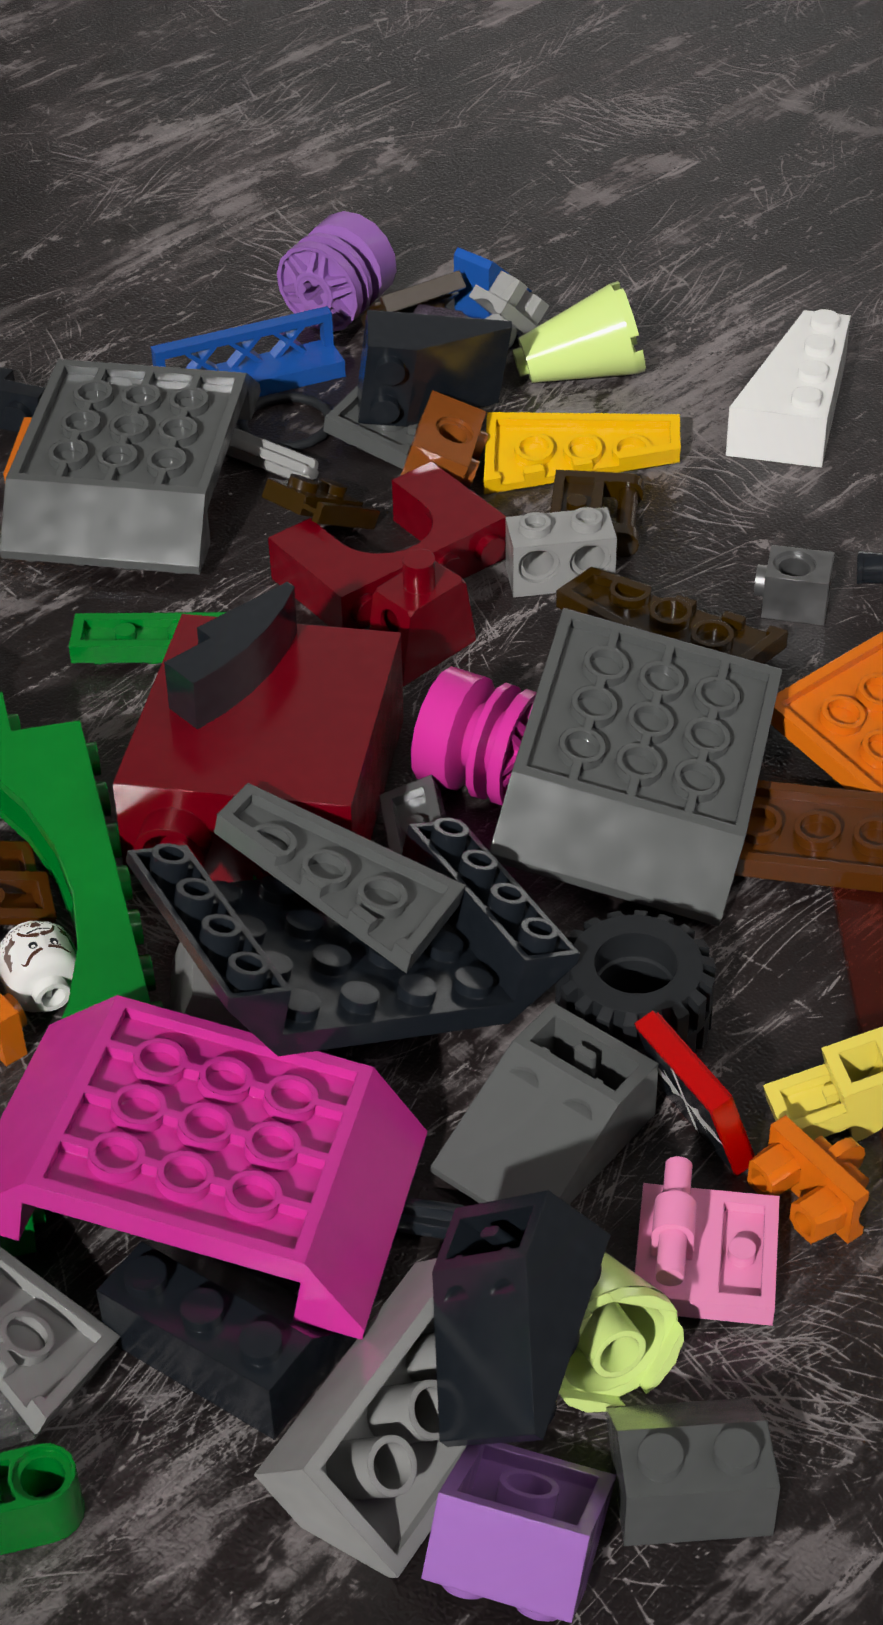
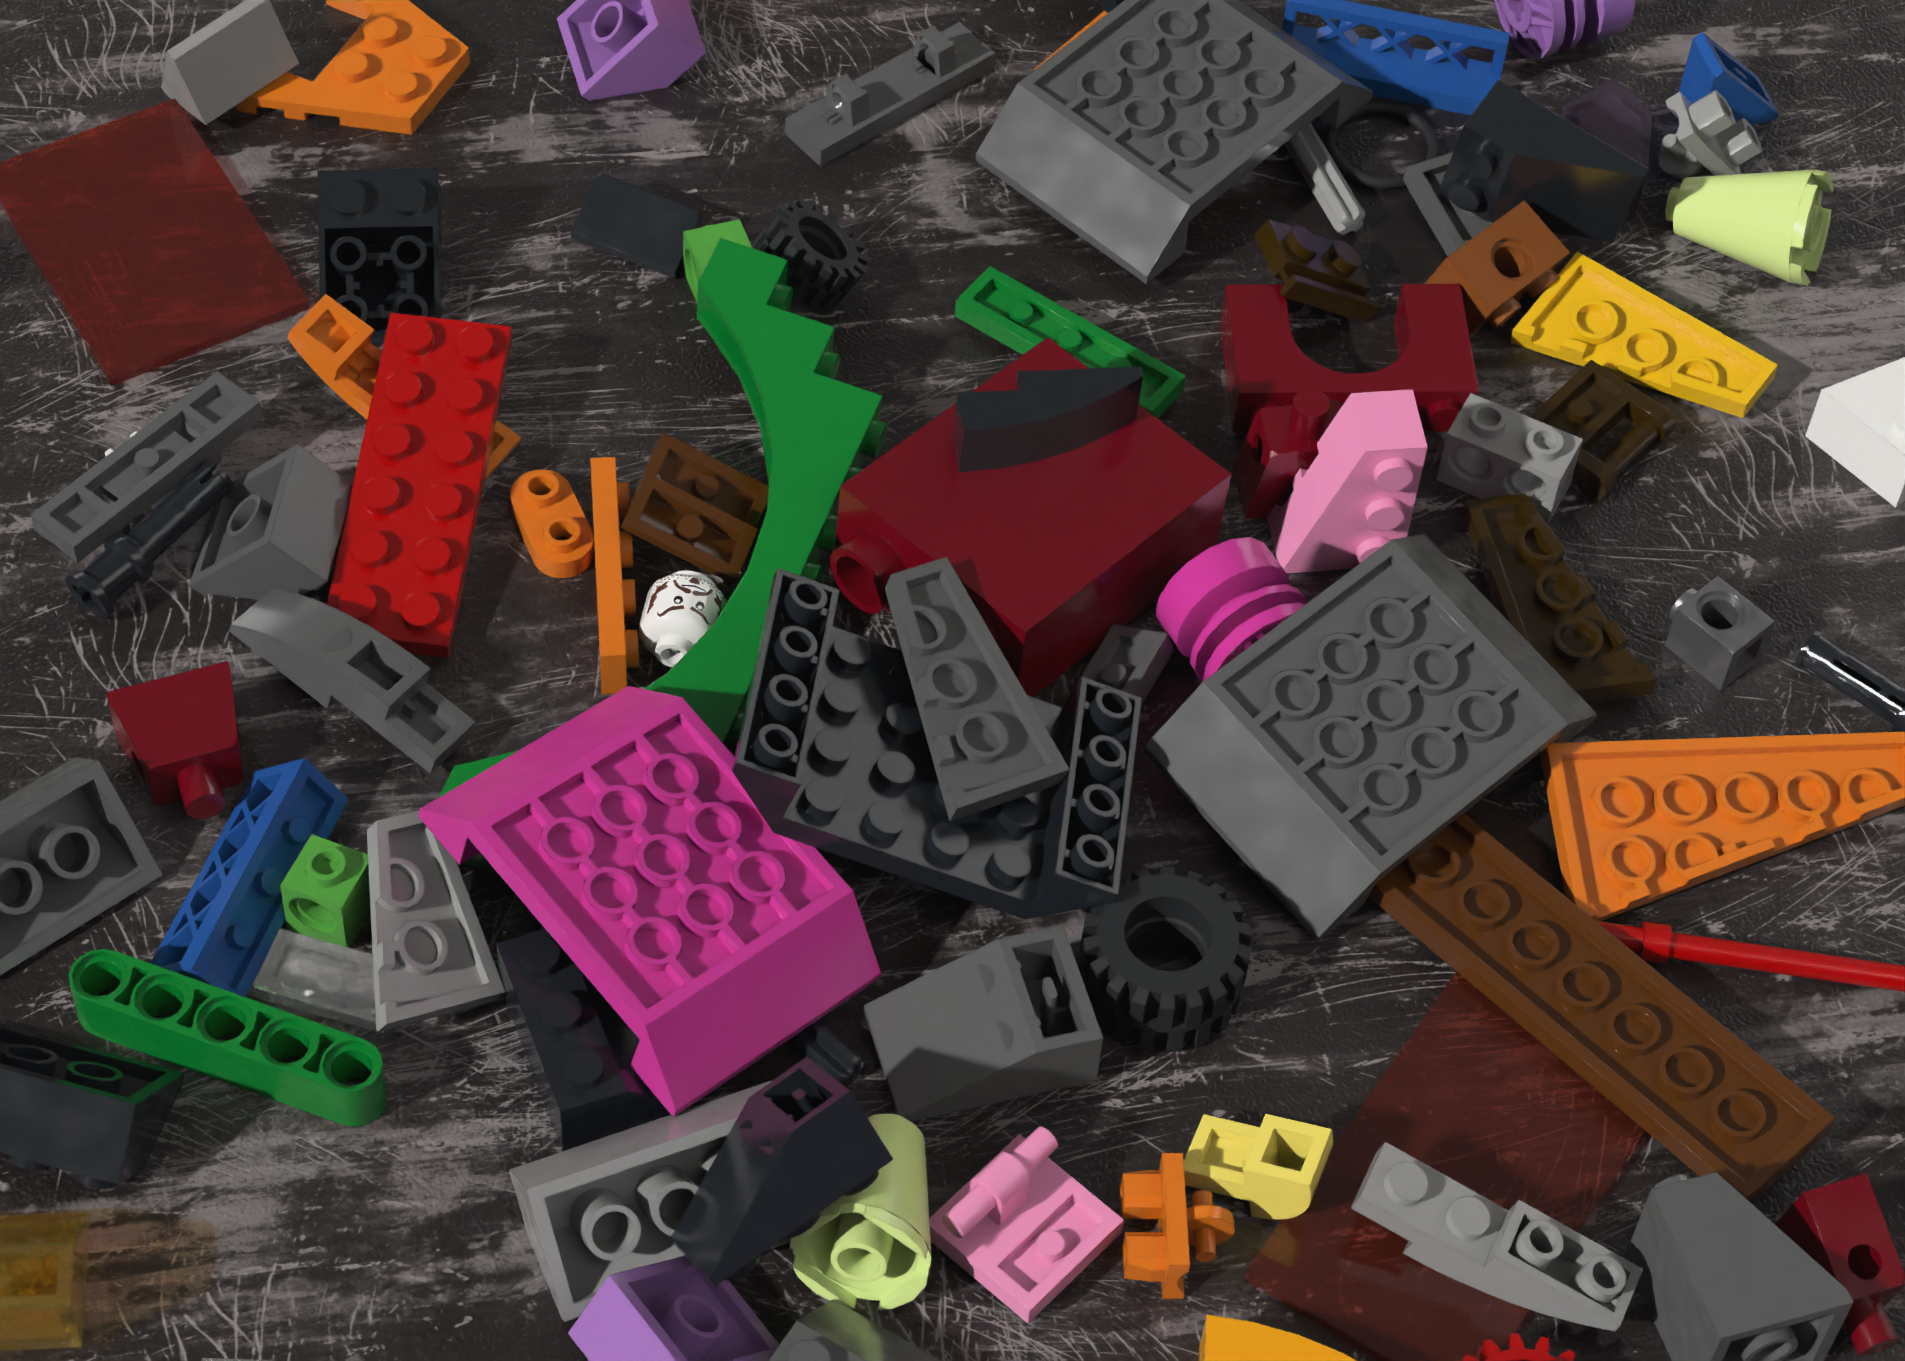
camera: 30 degrees right, 10 degrees up
dark brown plate [360,270,466,328] -> none
red tile [634,1010,755,1176] -> none
none -> bright pink wedge [1267,389,1428,574]

